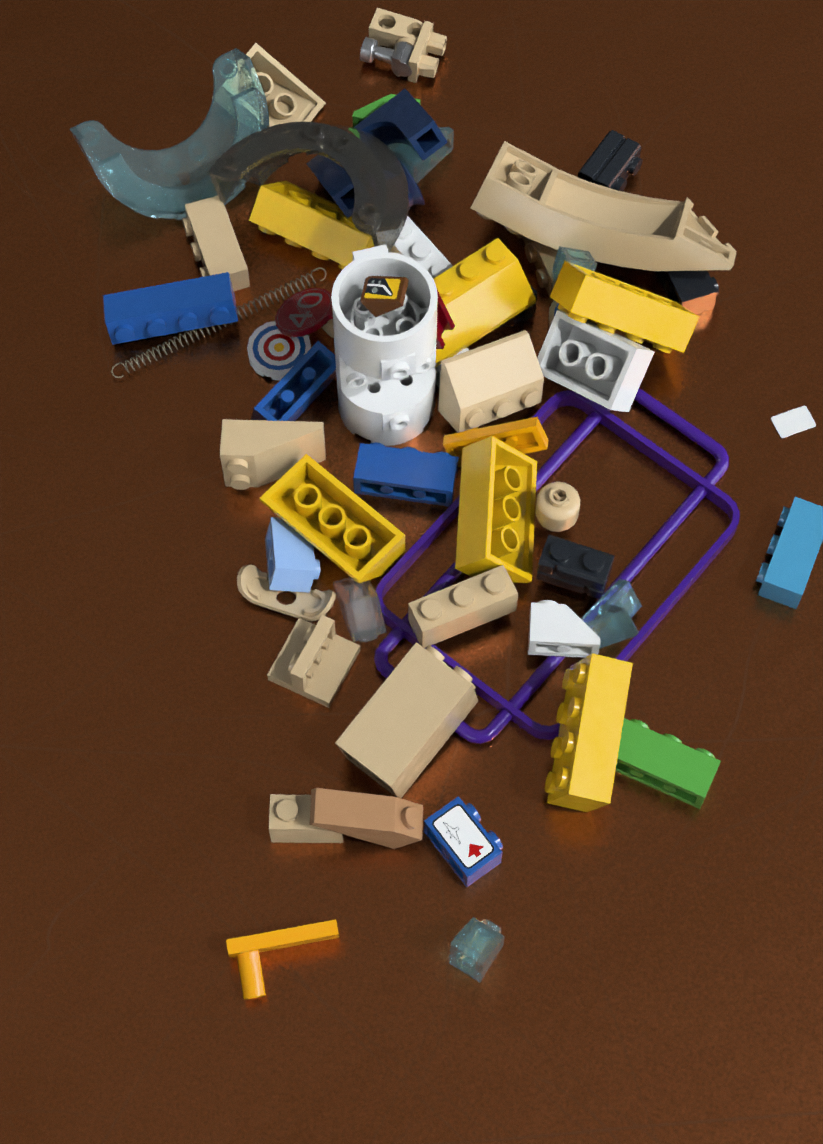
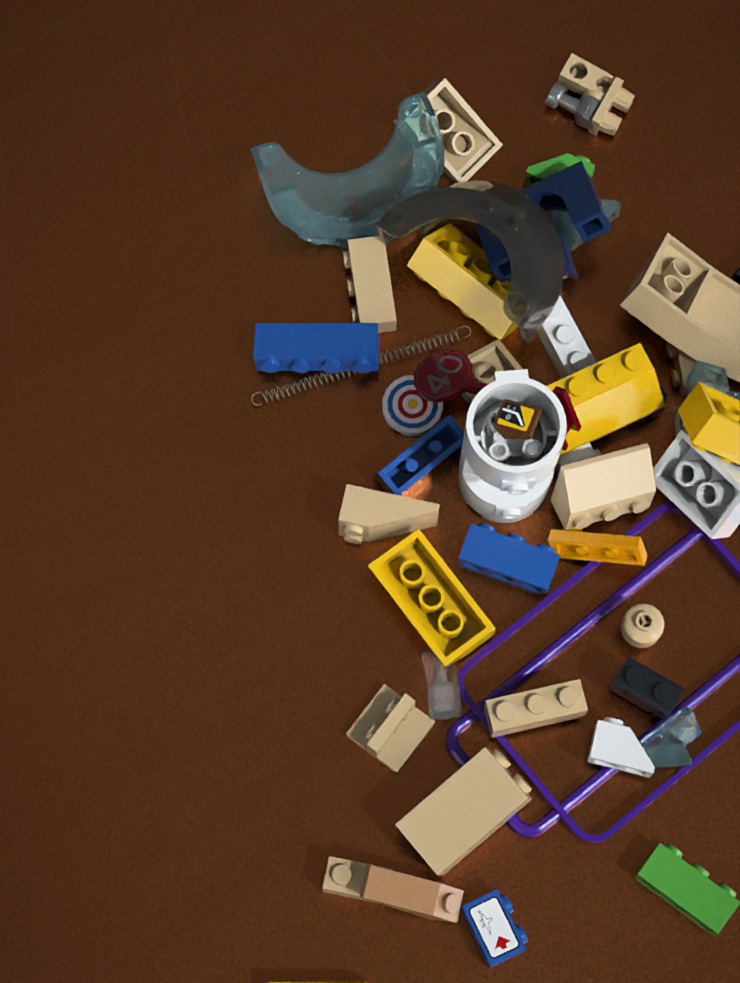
camera: 10 degrees right, 10 degrees up
tan piece [237,565,336,621] -> none
light blue slope [265,517,320,593] -> none
yellow slope [455,436,537,583] -> none
yellow brick [545,653,633,812] -> none

